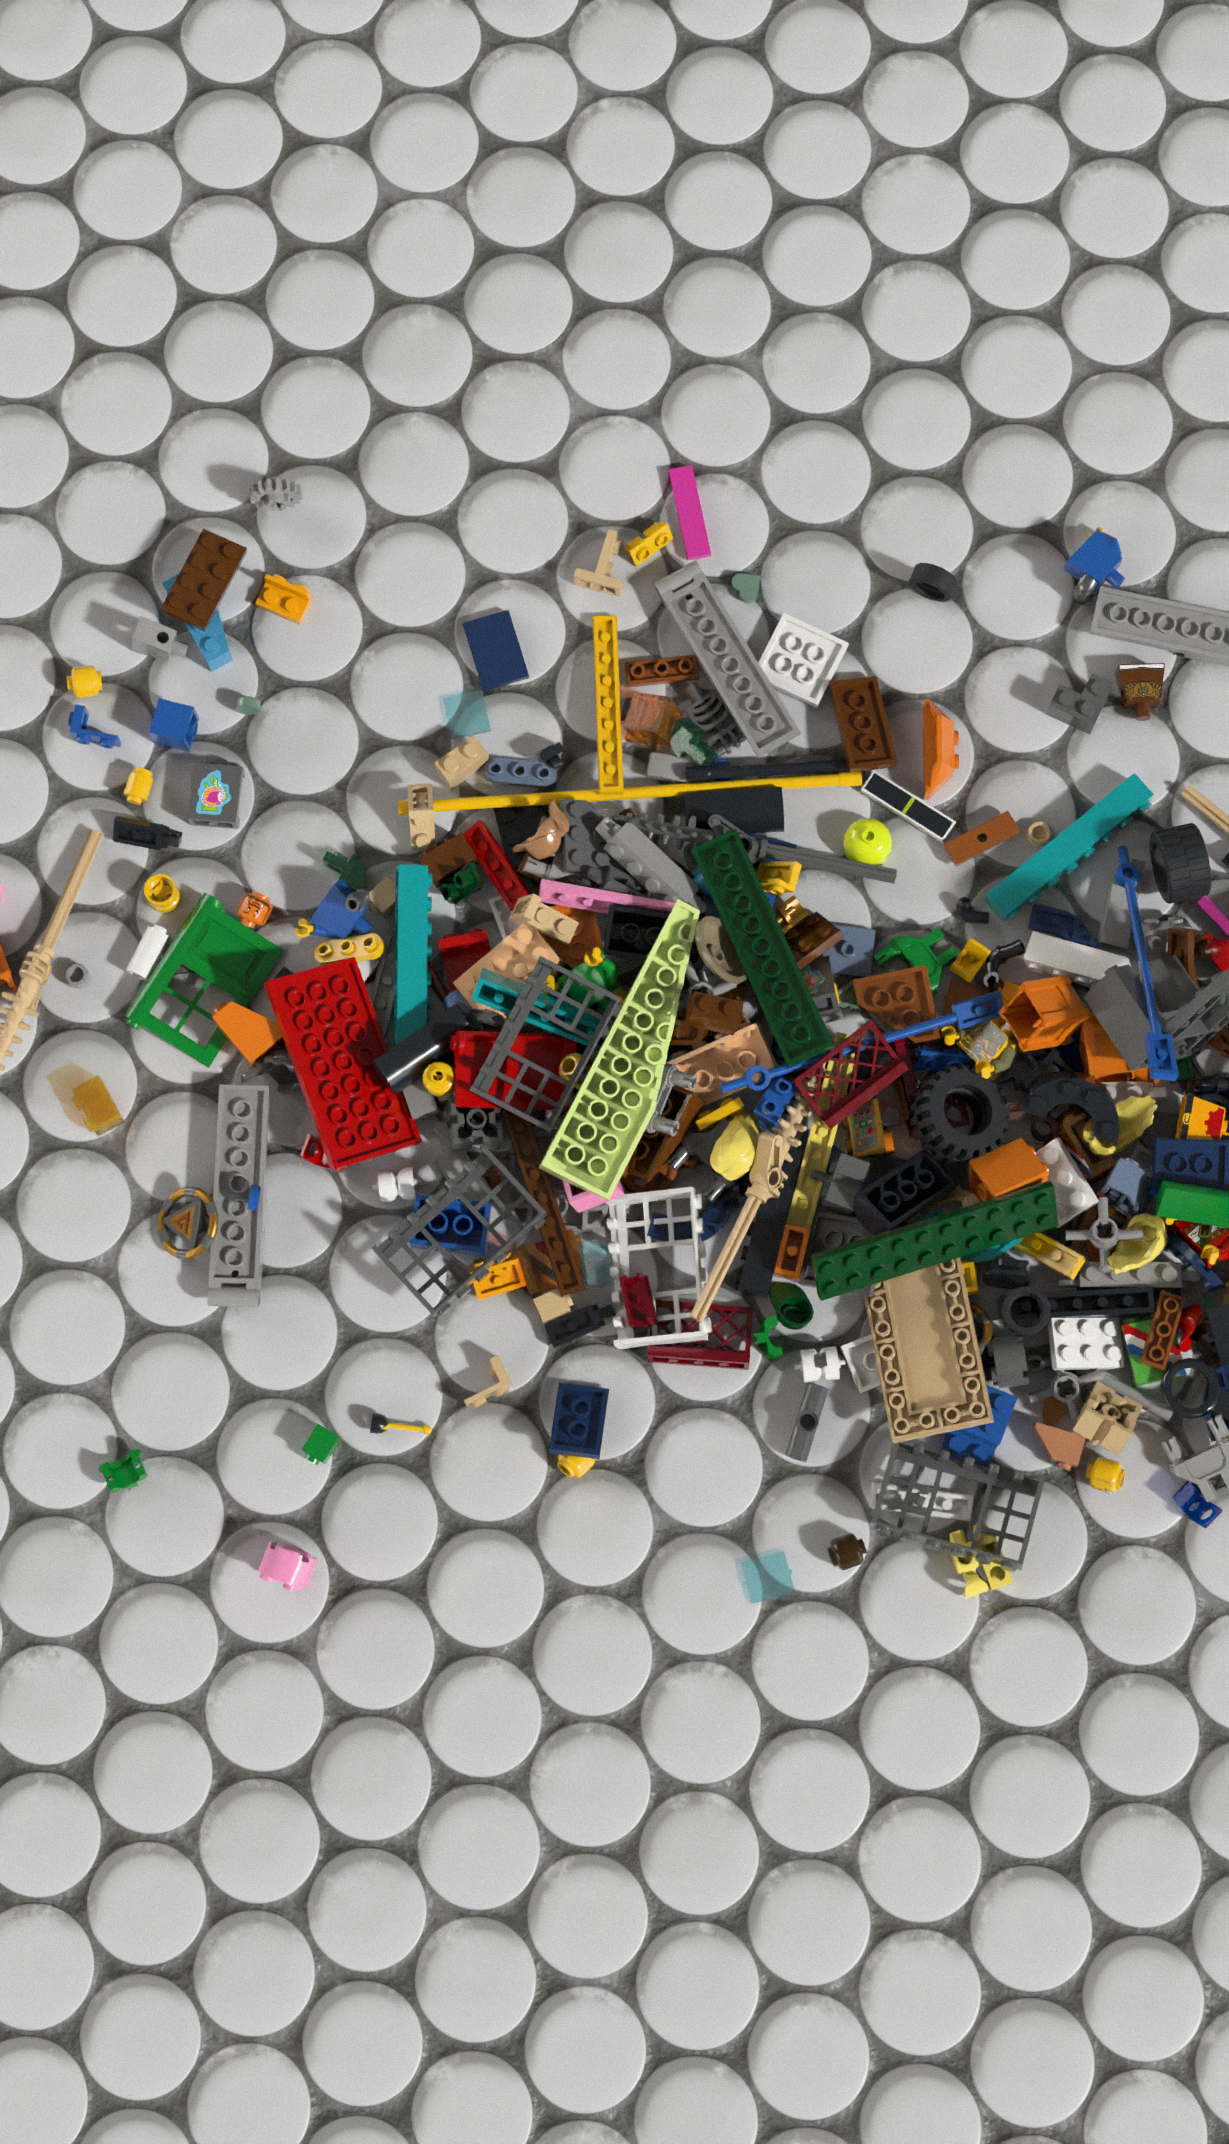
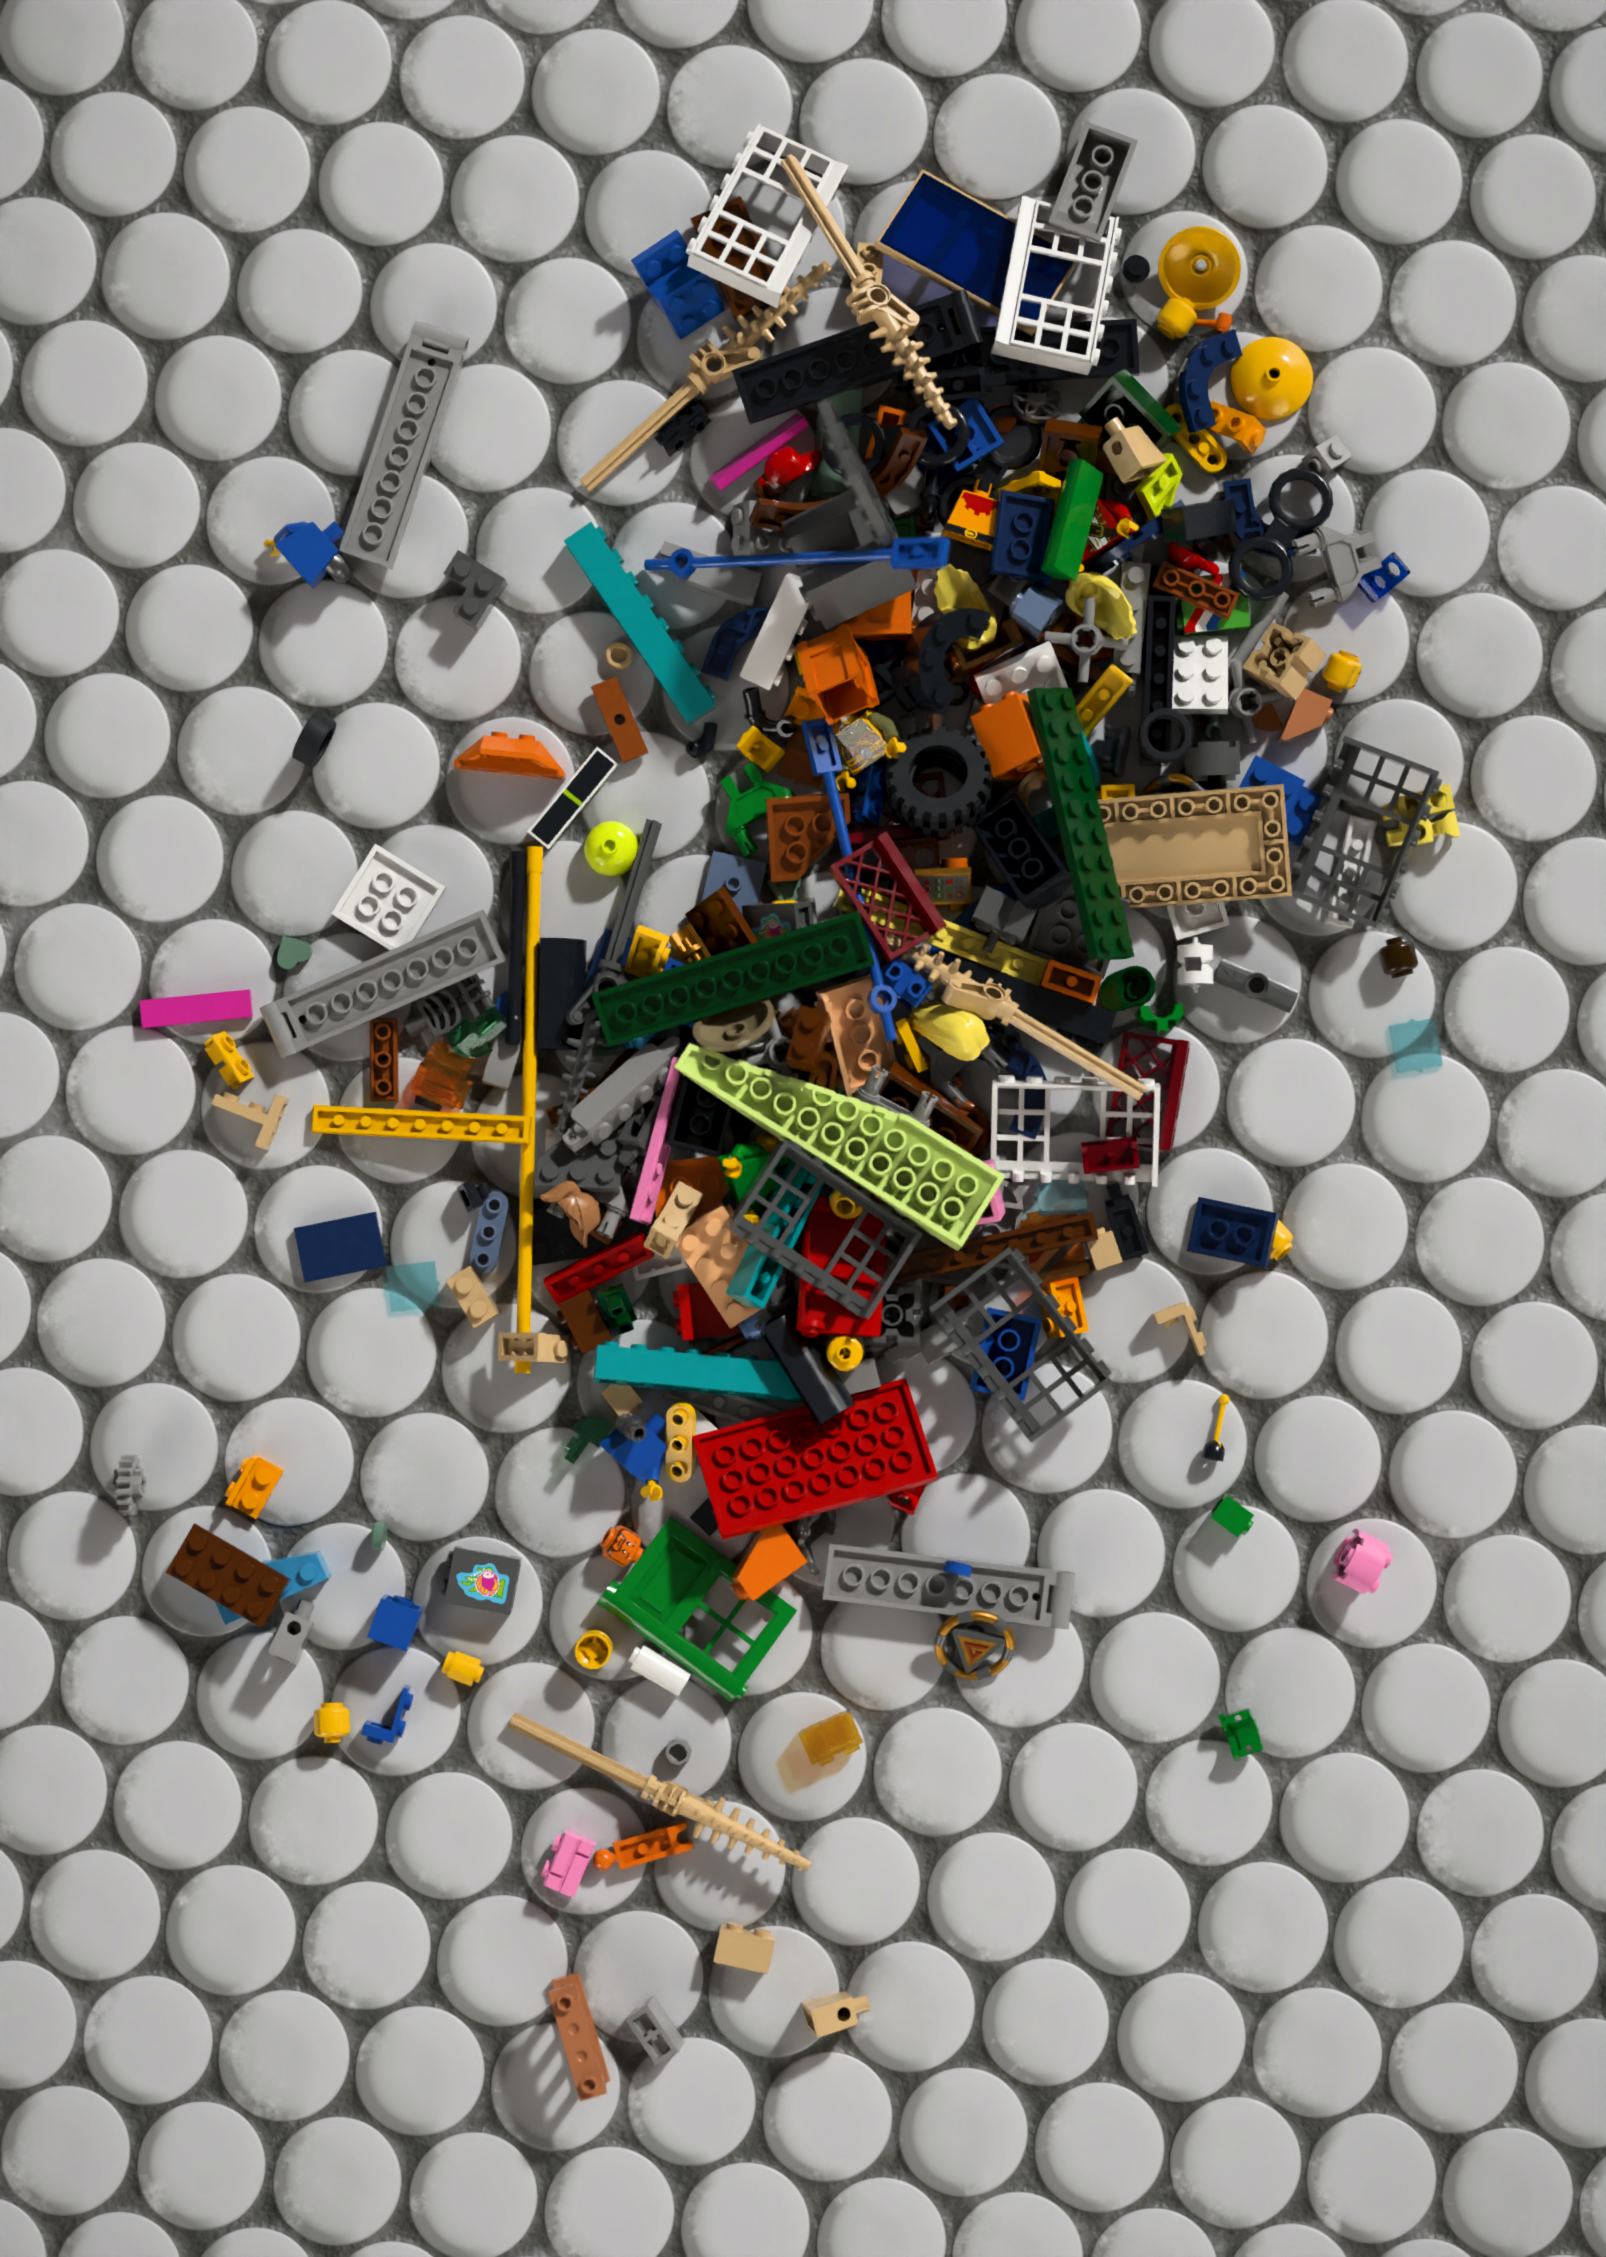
camera: 90 degrees left, 10 degrees up
black hinge [113,816,182,850] -> none
white wheel [372,1167,422,1203] -> none
reddish brown plate [828,676,898,773] -> none
reddish brown torso [1115,663,1165,721] -> none
black tyre [1149,823,1212,904] -> none

